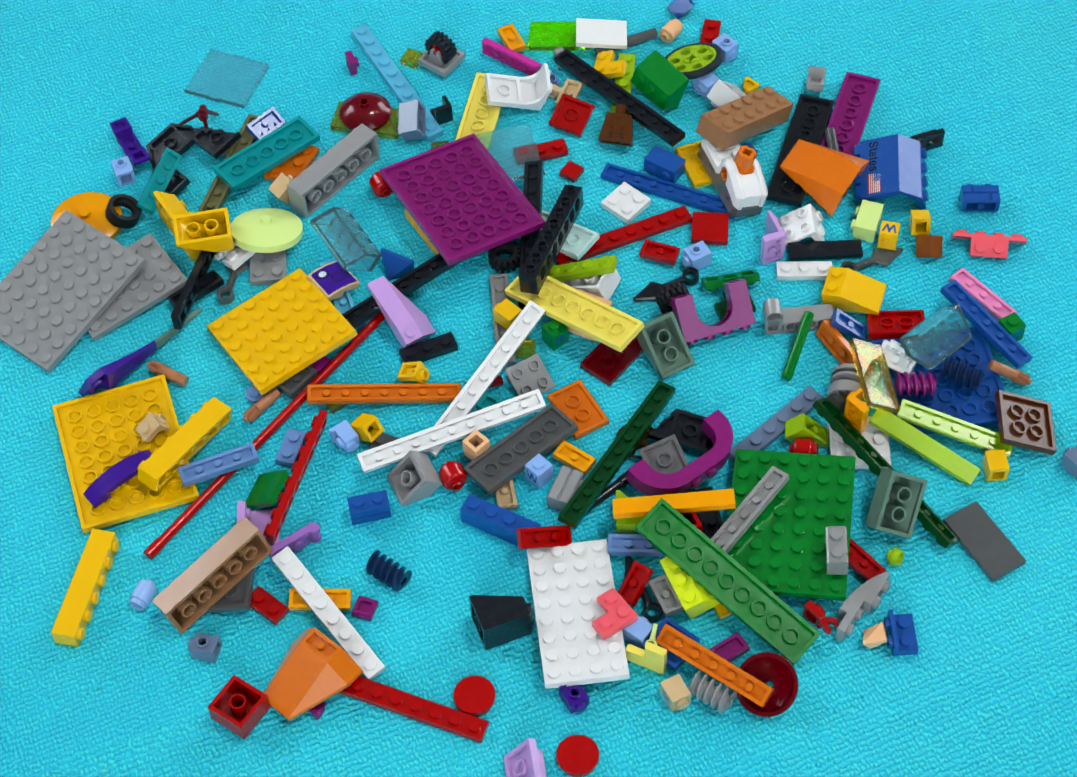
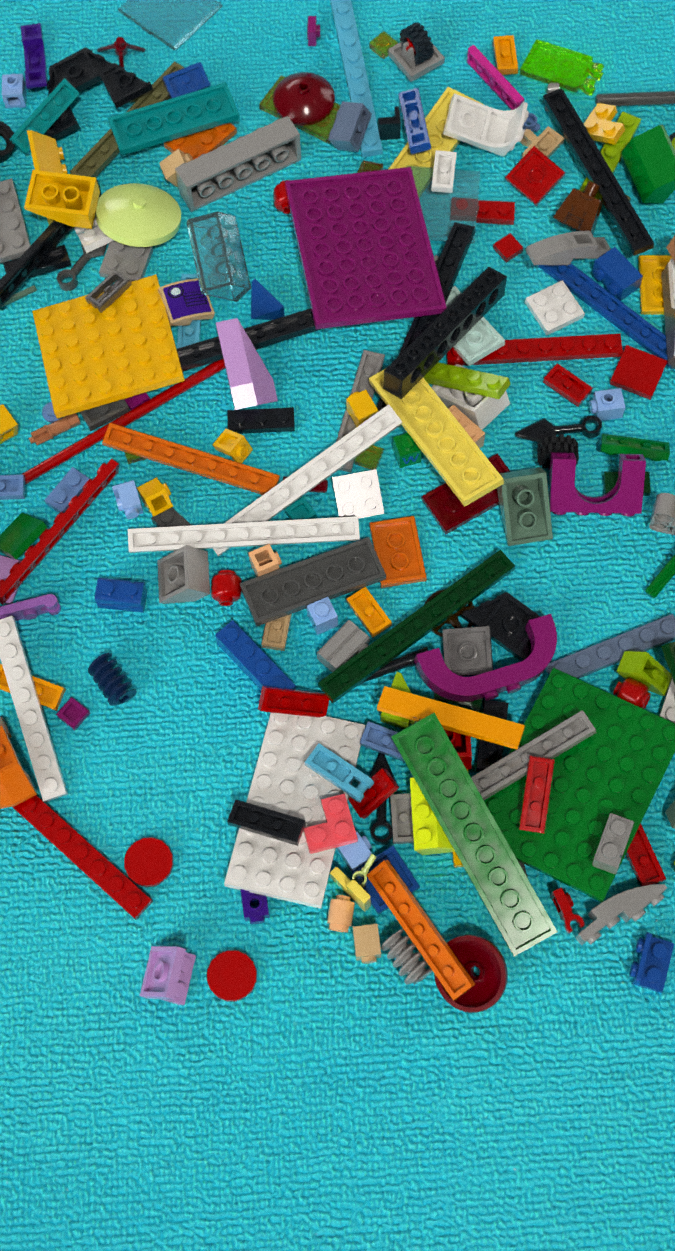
camera: 20 degrees right, 15 degrees up
black slope [469,595,534,650] -> none
black tyre [488,241,520,274] -> none
white tile [576,18,627,49] -> none
magenta tile [709,632,750,662] -> none
light nougat slope [863,622,888,649] -> none
none -> flat silver tile [85,269,132,313]
none -> black plate [227,799,306,846]
none -> medium azure plate [305,744,374,802]
none -> light nougat brick [327,895,355,933]
none -> blue plate [398,88,432,155]
none -> white plate [431,150,457,193]
none -> red tile [519,756,555,834]
none -> light grey slope [525,231,611,265]

